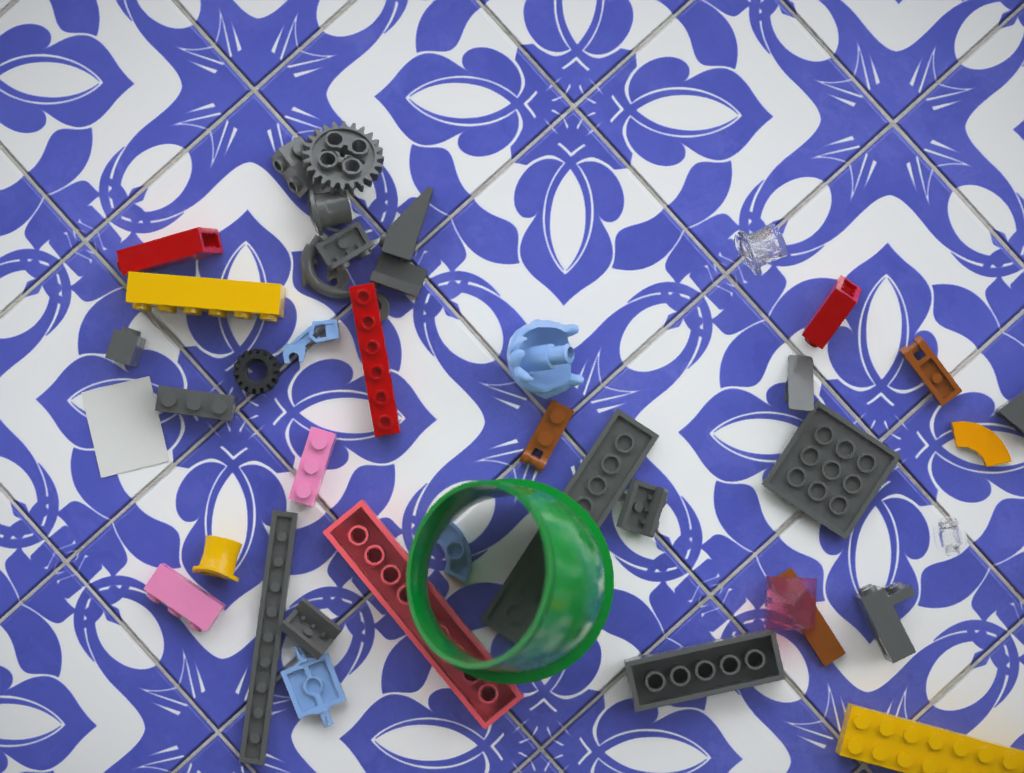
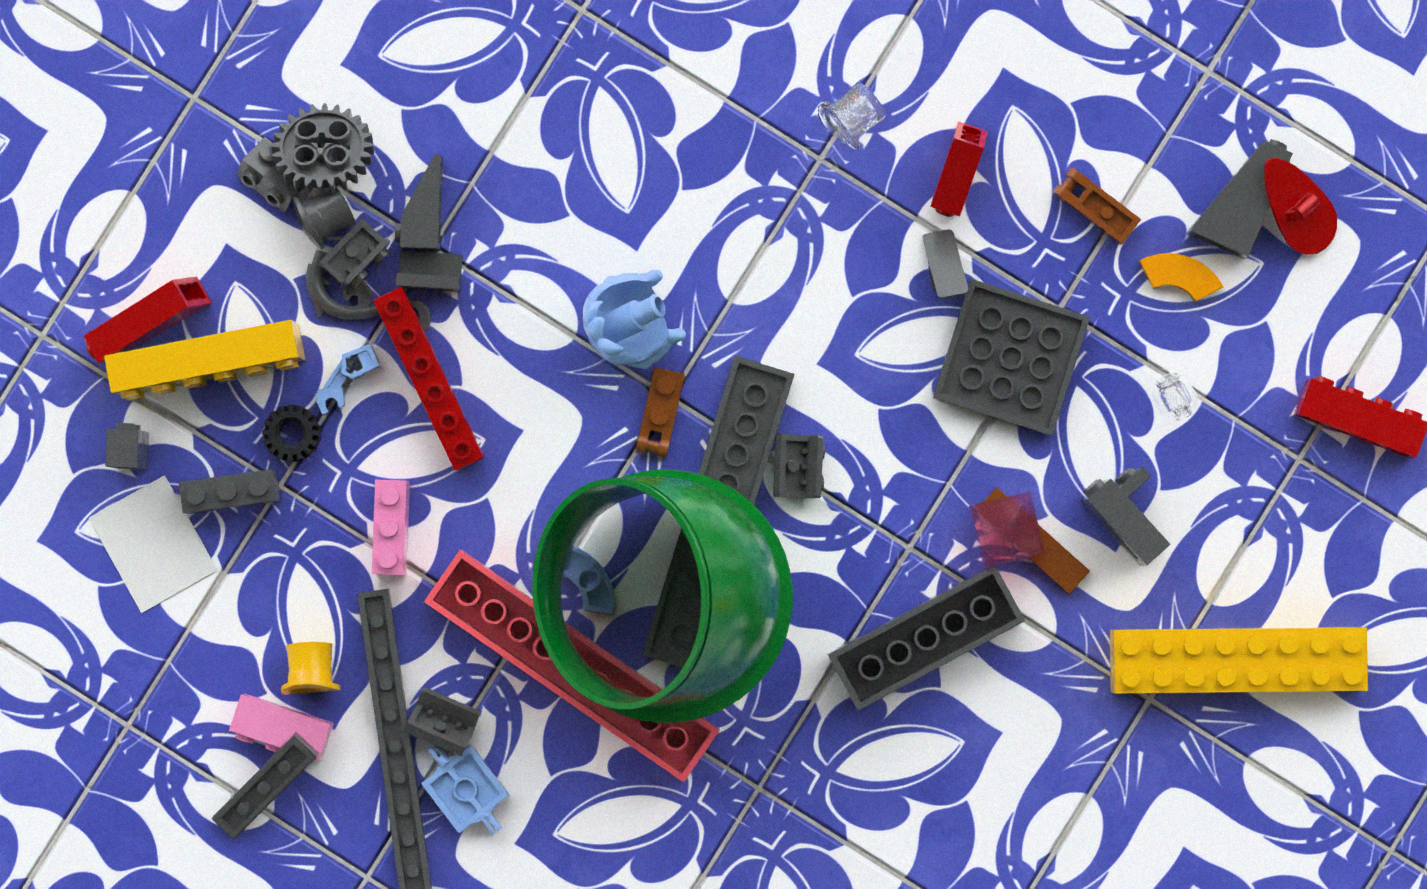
camera: 10 degrees left, 0 degrees up
none -> dark grey tile [211,732,319,839]

